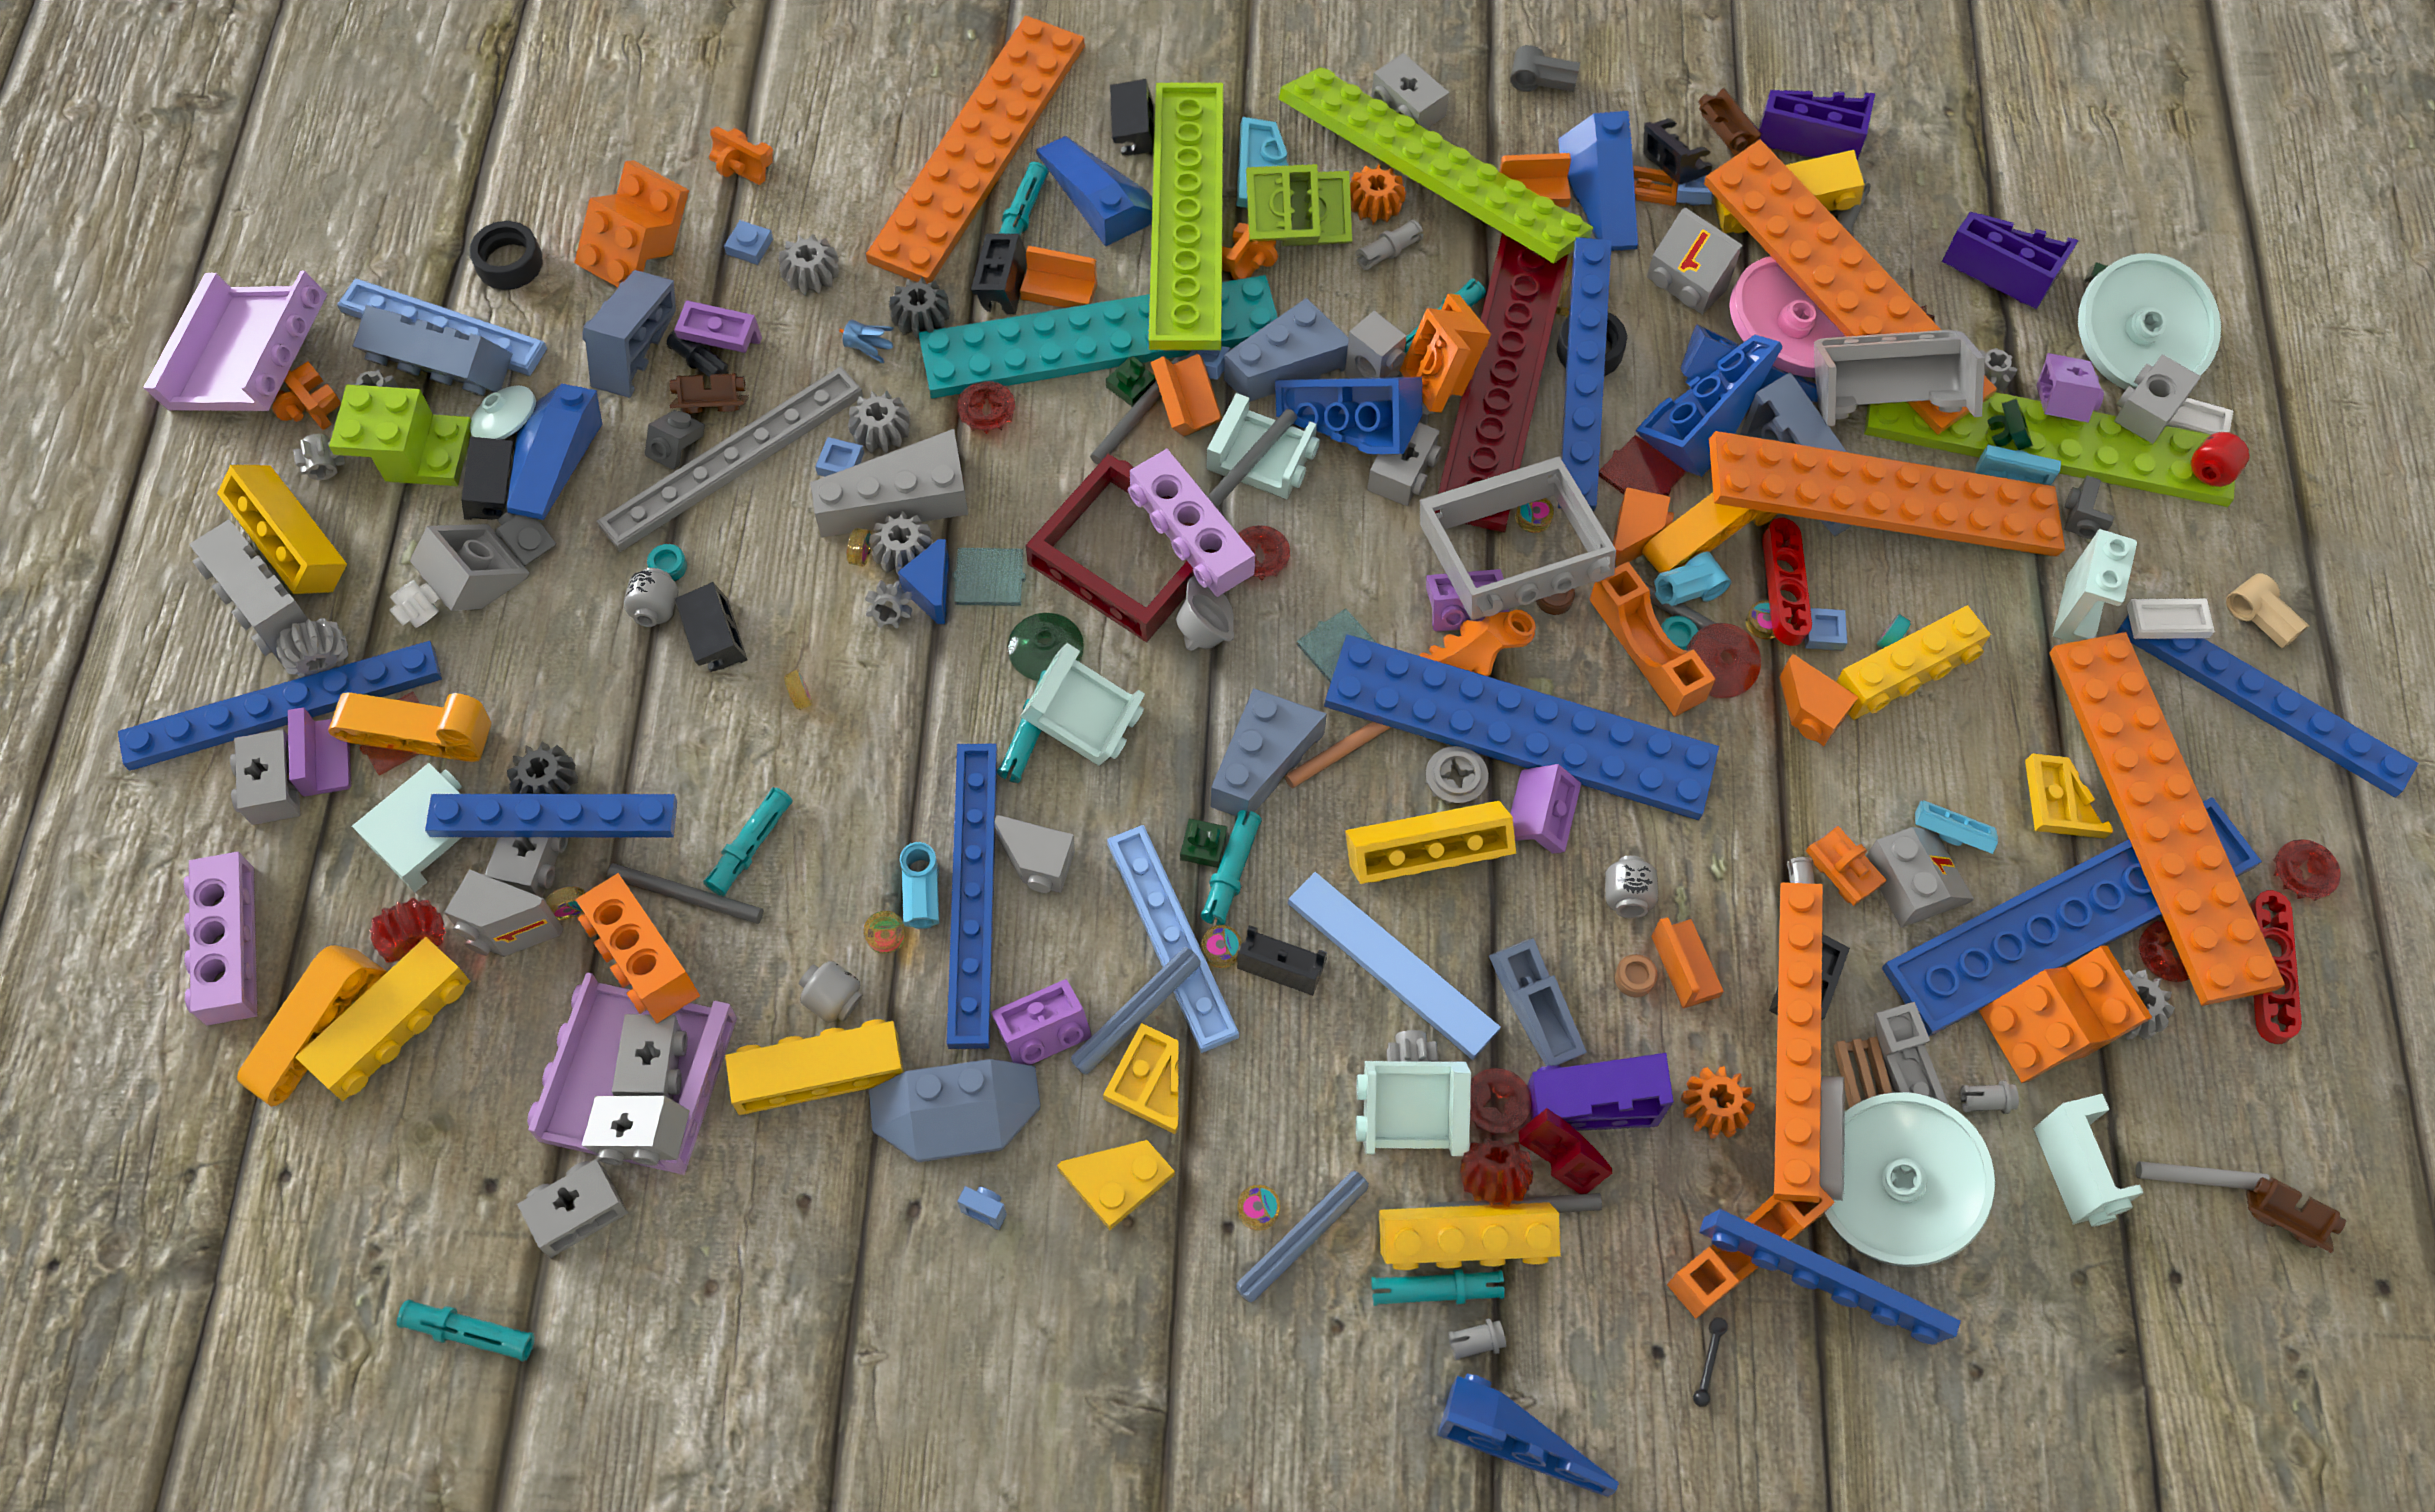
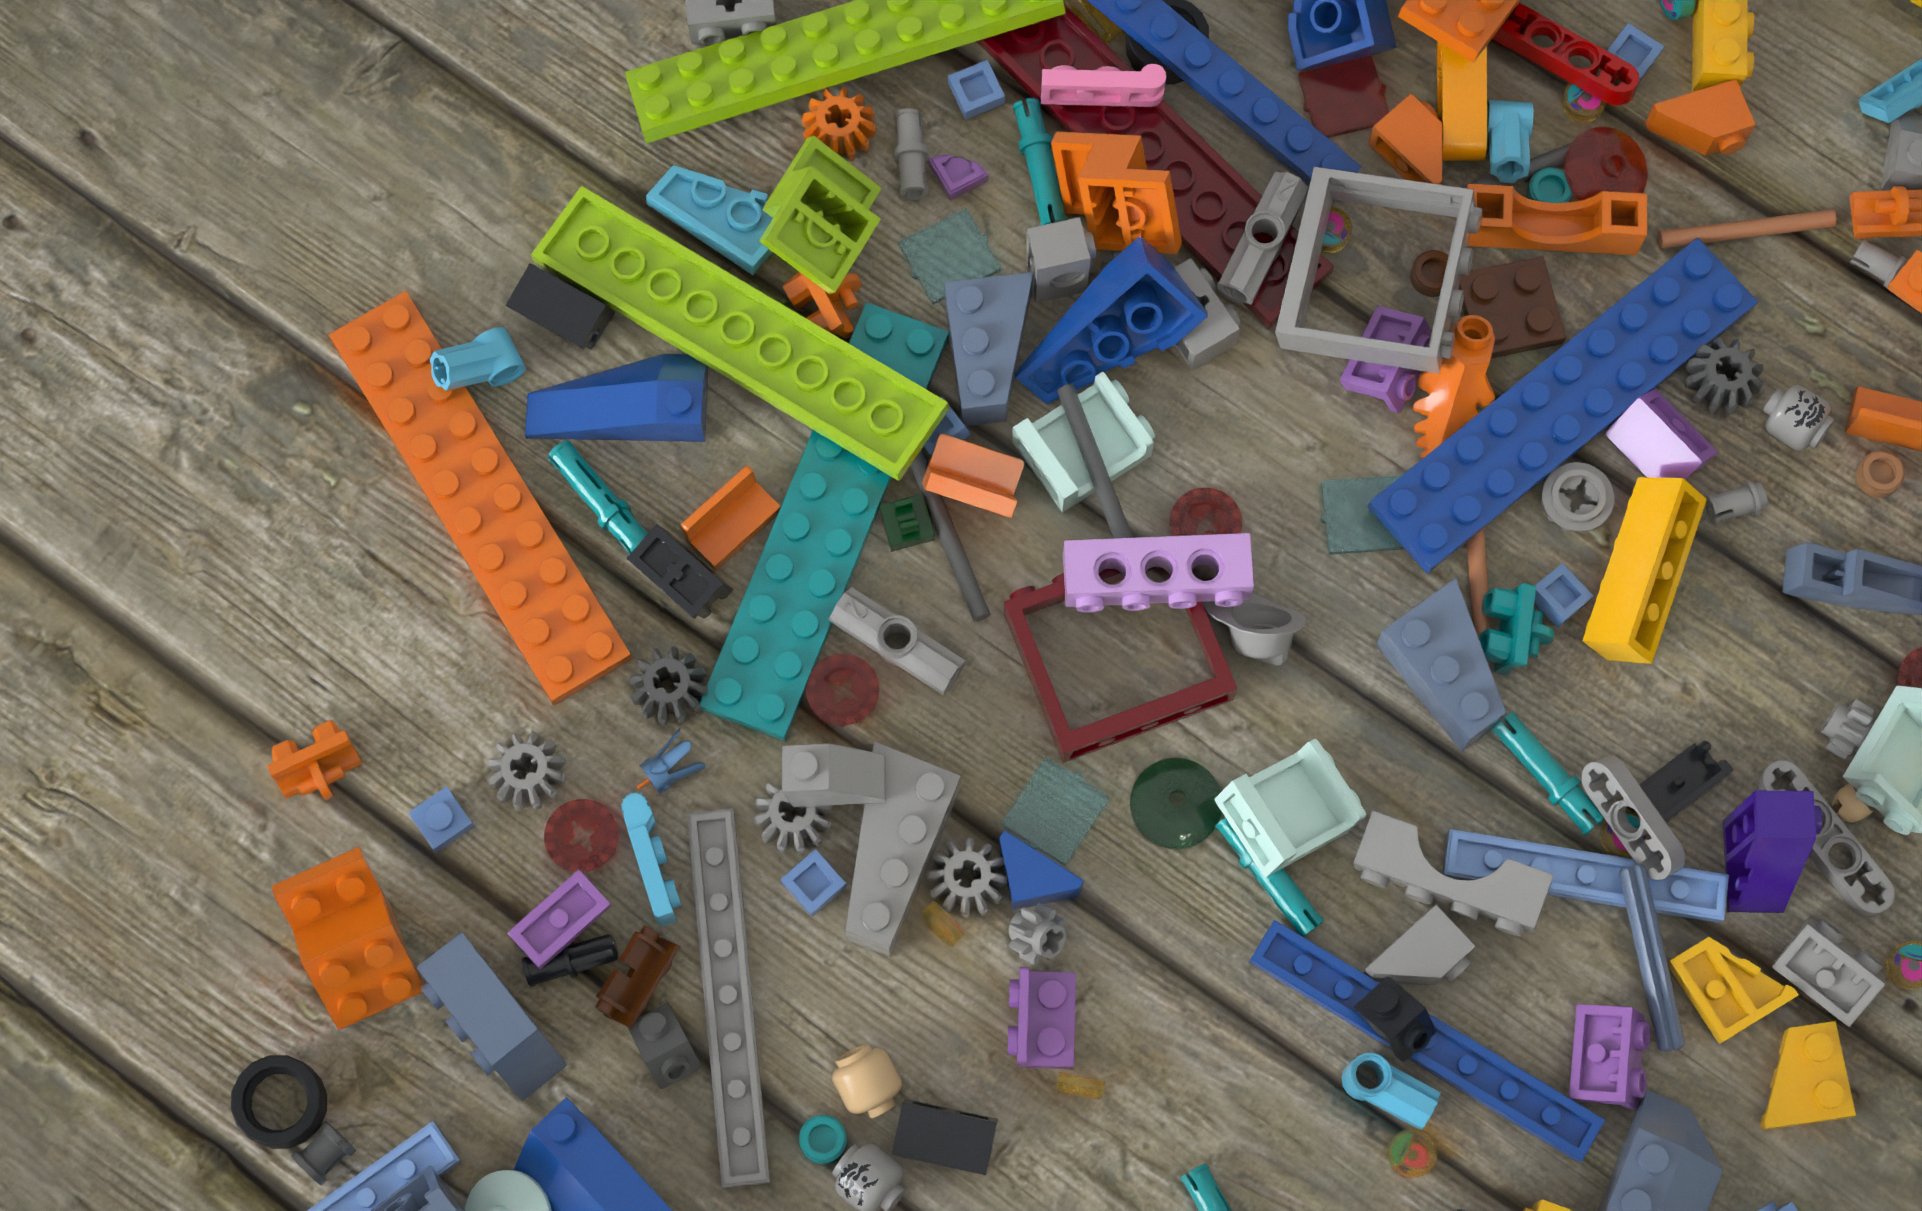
camera: 55 degrees left, 10 degrees up
dark green tile [1180,818,1228,868] -> none
light blue tile [1288,872,1501,1060] -> none
none -> dark grey bush [291,1121,356,1186]
none -> medium azure piece [430,327,526,391]
none -> clear red gear [544,799,620,874]
none -> medium azure hinge [621,792,682,927]
none -> light grey slope [782,743,886,807]
none -> light grey piece [829,586,966,696]
none -> tan head [832,1043,902,1118]
none -> clear light blue piece [899,208,1001,305]
none -> medium lavender tile [929,154,988,201]
none -> medium blue plate [948,60,1005,120]
none -> medium lavender bracket [1008,967,1076,1070]
none -> bright pink plate [1041,64,1166,107]
none -> light grey piece [1217,171,1309,305]
none -> light grey arch [1354,811,1553,937]
none -> black bracket [1354,976,1436,1062]
none -> reddish brown plate [1458,256,1566,359]
none -> teal hips [1479,583,1554,675]
none -> medium blue plate [1534,563,1594,628]
none -> light grey beam [1581,755,1685,880]
none -> nougat bar [1658,209,1837,249]
none -> dark grey gear [1685,337,1763,415]
none -> light grey pin [1705,480,1768,524]
none -> dark purple wedge [1723,790,1822,913]
none -> light grey beam [1757,760,1895,917]
none -> light grey bracket [1772,916,1886,1027]
none -> tan hinge [1831,783,1874,823]

